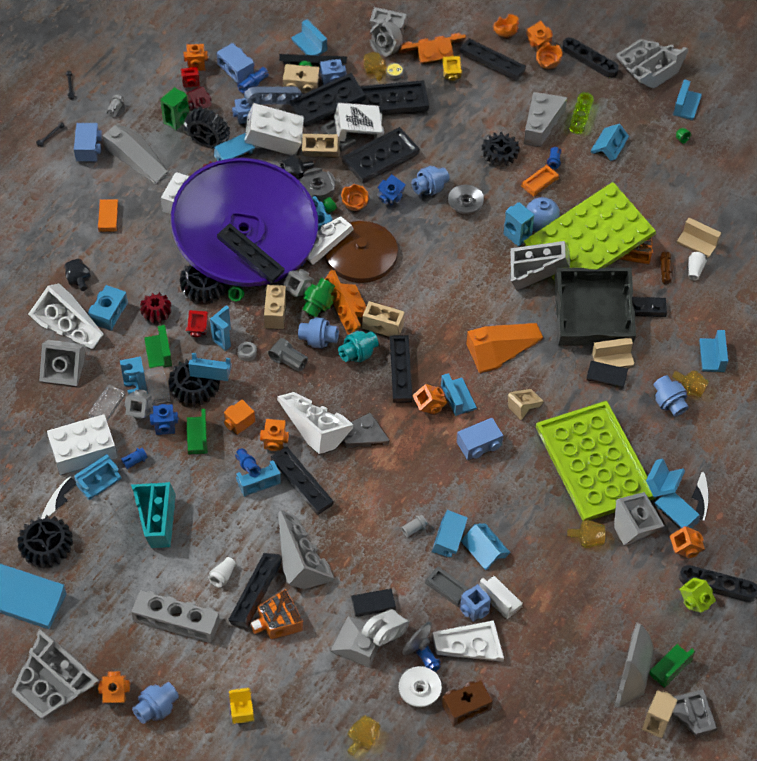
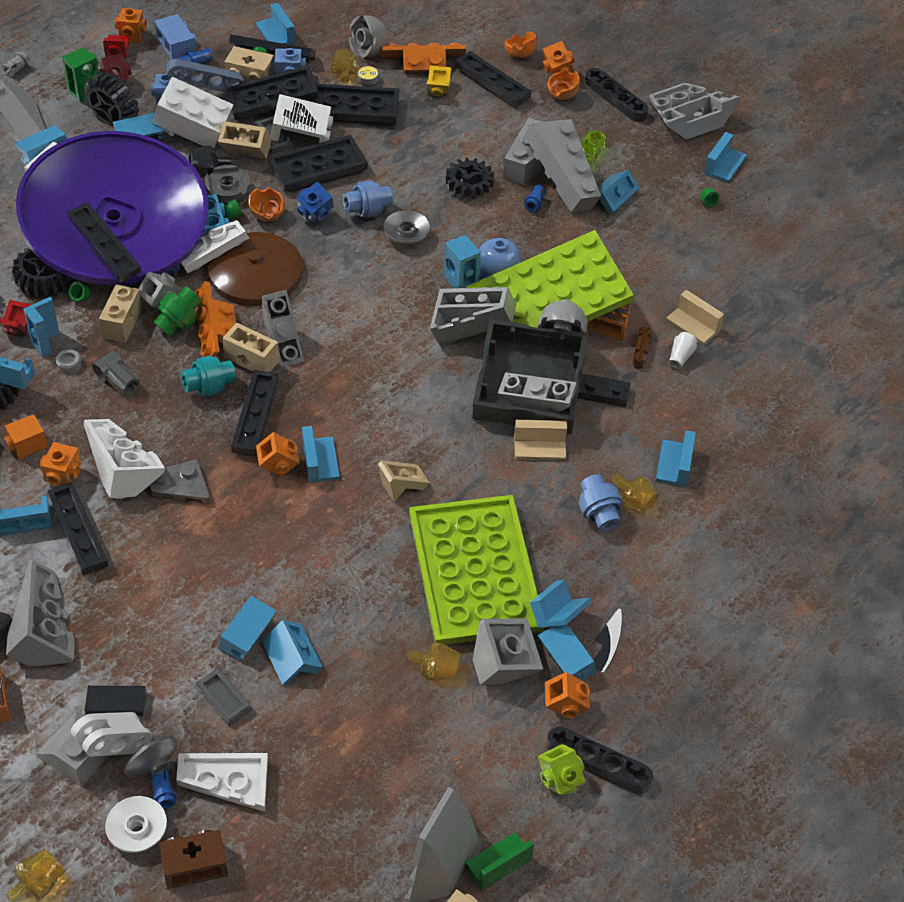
camera: 10 degrees right, 5 degrees down
blue pin [235,448,261,477] -> none
medium blue piece [298,317,339,348] -> none
light grey hinge [370,7,407,34] -> none
light grey pin [401,515,428,538] -> none
medium blue brick [457,418,503,460] -> none
medium blue brick [460,584,491,622] -> none
orange wedge [466,323,543,374] -> none
white panel [479,576,523,619] -> none
orange tile [521,165,559,197] -> none
black tile [586,361,628,389] -> none
none -> dark azure hinge [15,125,67,165]
none -> light grey slope [262,290,304,368]
none -> light grey slope [498,372,577,413]
none -> light grey wedge [522,119,601,213]
none -> light grey cylinder [538,299,587,333]

